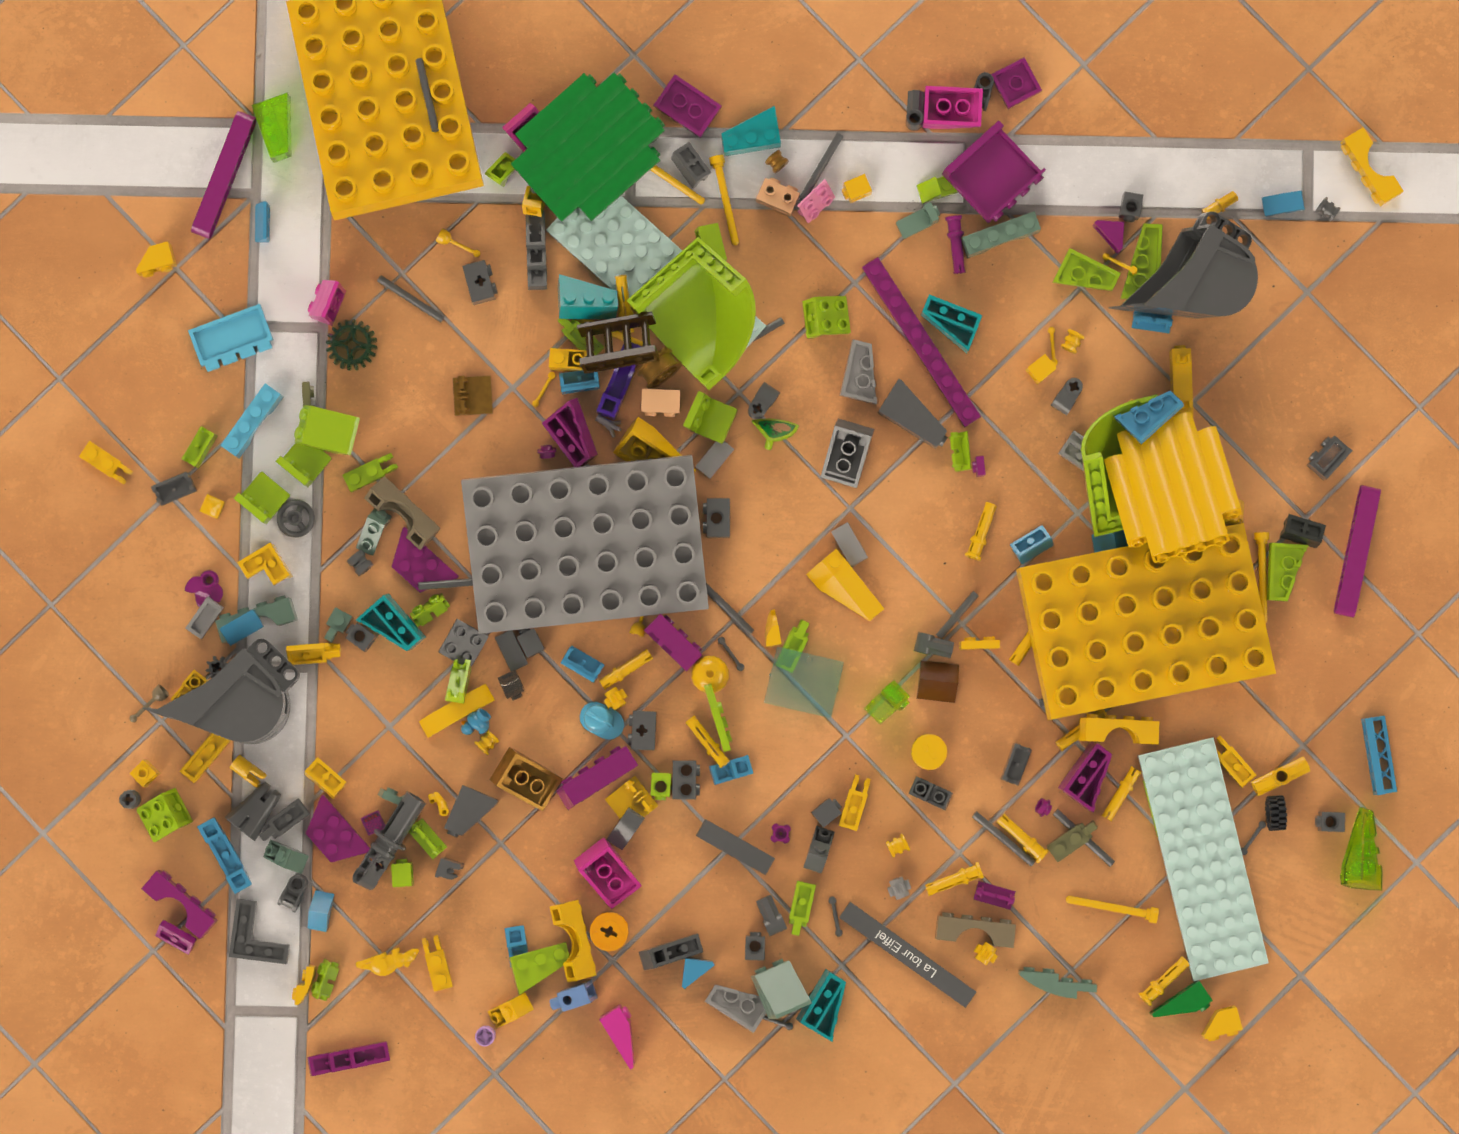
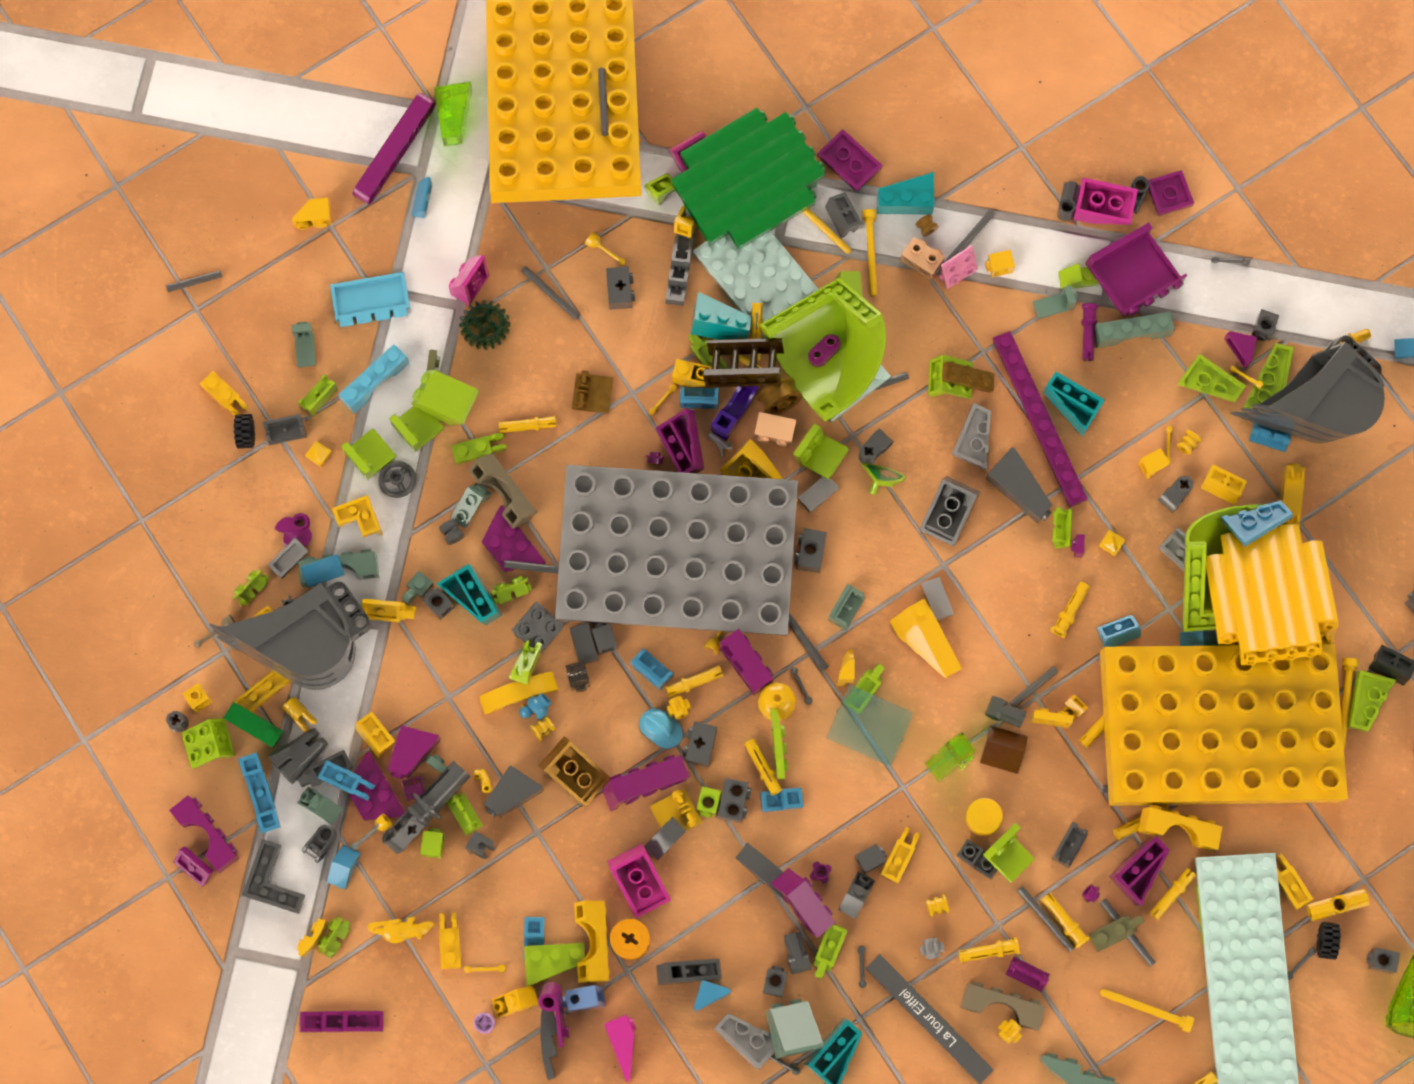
camera: 10 degrees right, 10 degrees down
none -> dark grey bar [166,270,222,292]
none -> green slope [223,702,284,748]
none -> lime hinge [232,569,270,607]
none -> black tyre [234,414,255,449]
none -> sand green bracket [292,322,316,368]
none -> dark azure hinge [318,760,375,801]
none -> hinge [351,813,392,850]
none -> magenta slope [388,725,441,780]
none -> yellow hinge [464,964,506,973]
none -> yellow pin [499,416,557,433]
none -> magenta door [538,982,570,1047]
none -> dark grey slope [540,1009,558,1080]
none -> magenta wedge [771,868,835,938]
none -> magenta plate [808,334,841,367]
none -> sand green hinge [828,584,865,630]
none -> pearl gold plate [942,362,994,393]
none -> lime bracket [983,823,1034,883]
none -> yellow tile [1062,694,1088,719]
none -> yellow tile [1098,530,1126,557]
none -> yellow hinge [1200,464,1247,505]
none -> dark grey hinge [1211,257,1250,265]

